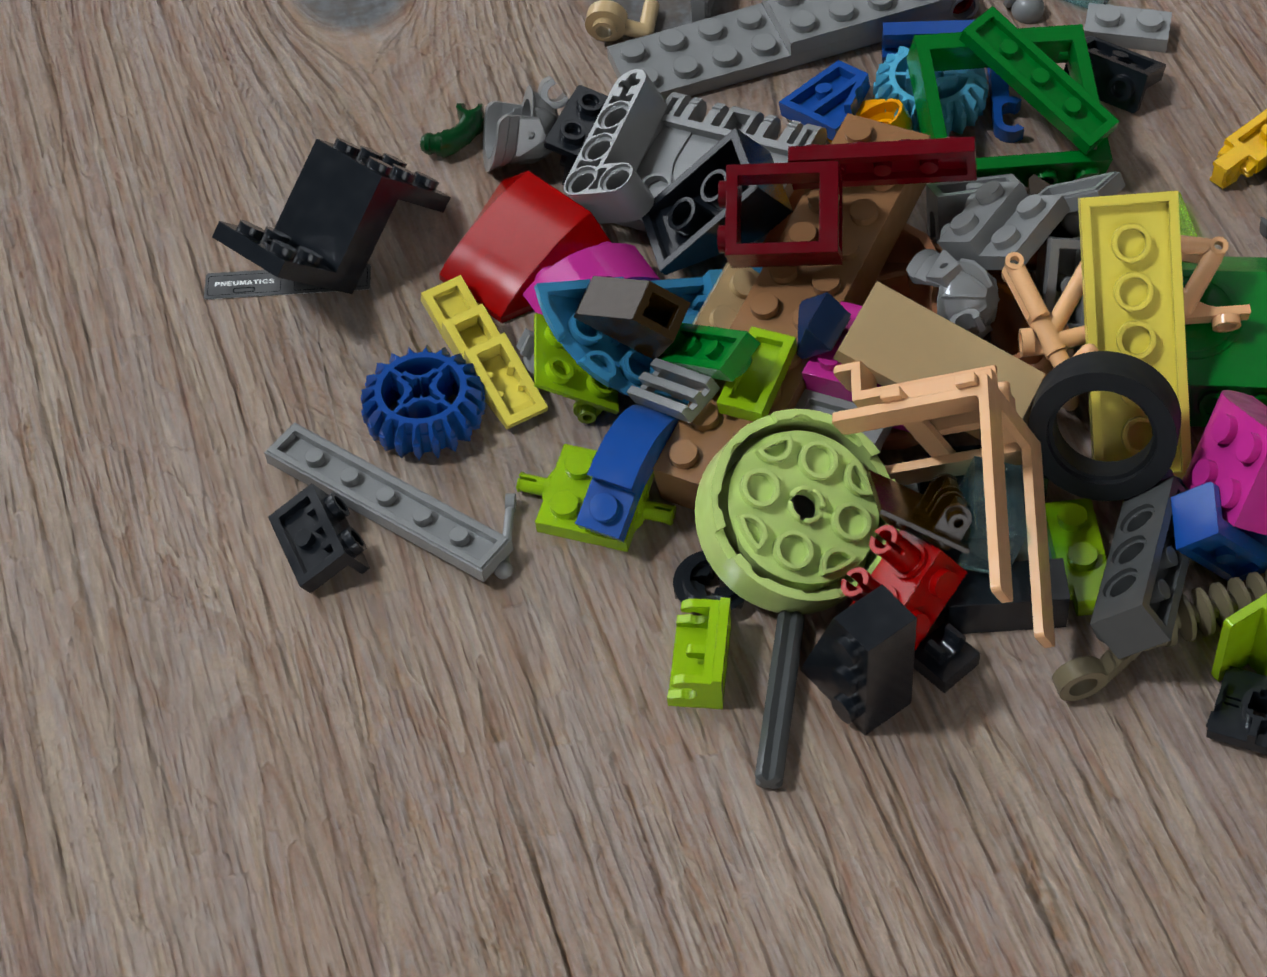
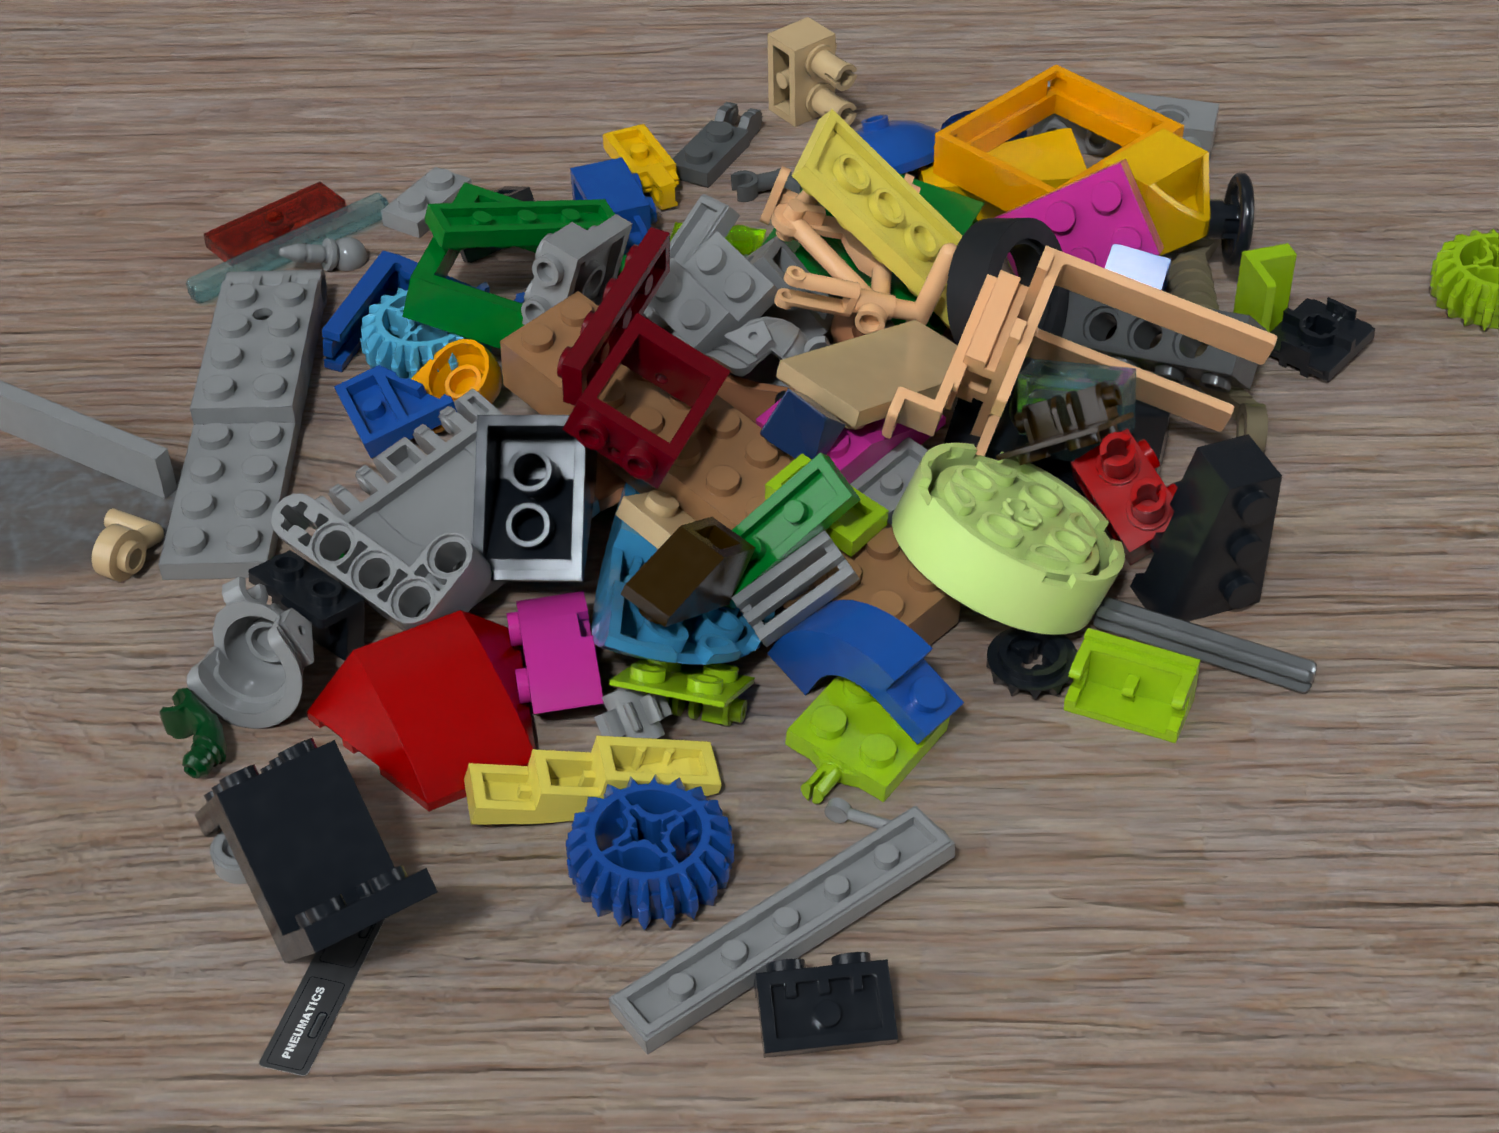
camera: 75 degrees left, 10 degrees down
none -> light grey plate [521,214,633,325]
none -> blue brick [570,157,657,254]

